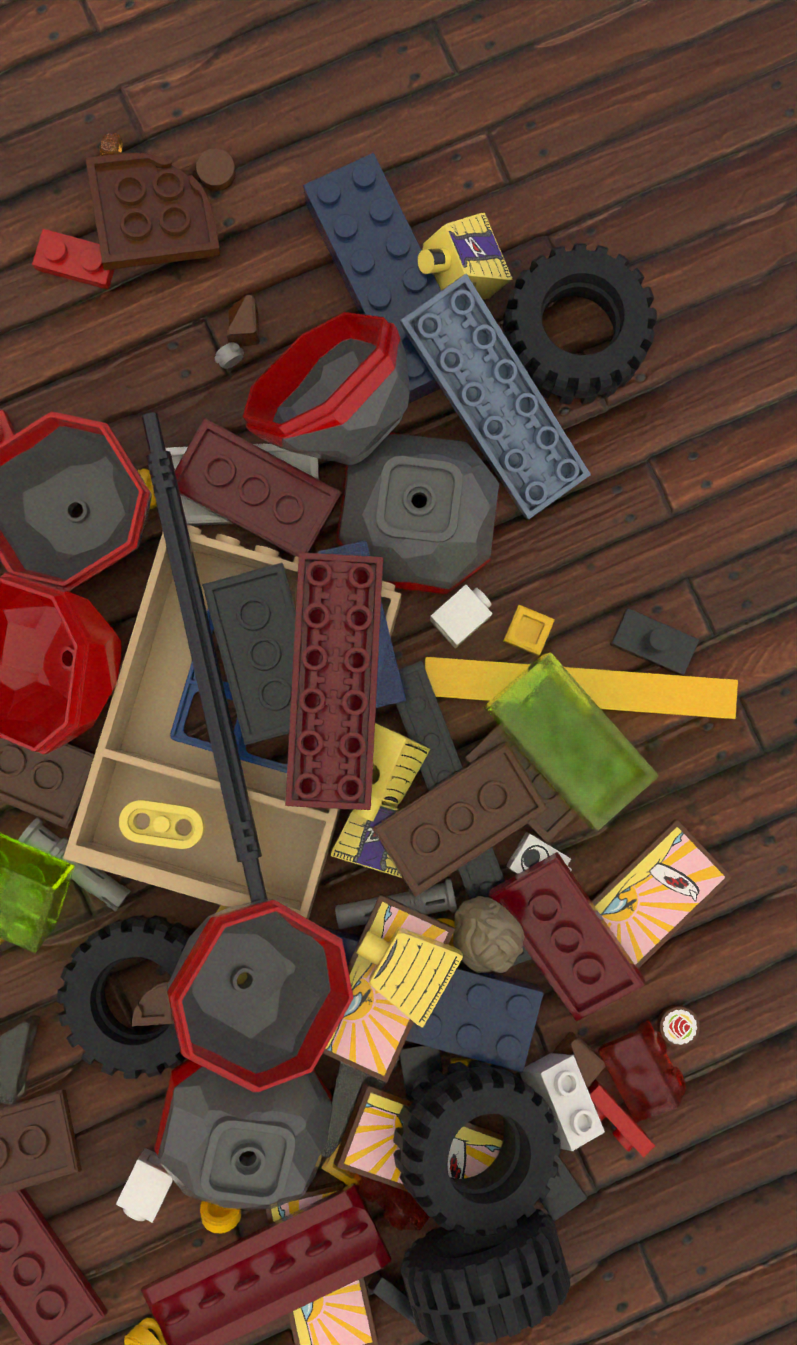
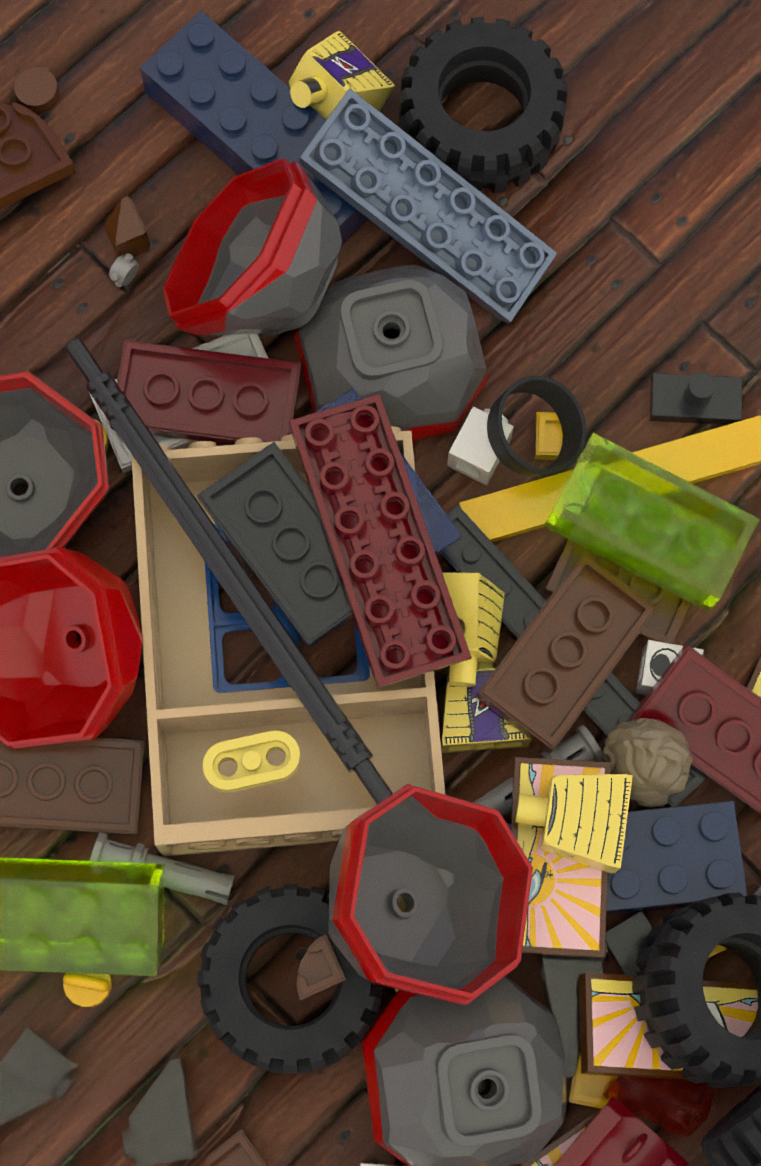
camera: 20 degrees left, 10 degrees down
none -> black tyre [487,376,586,476]

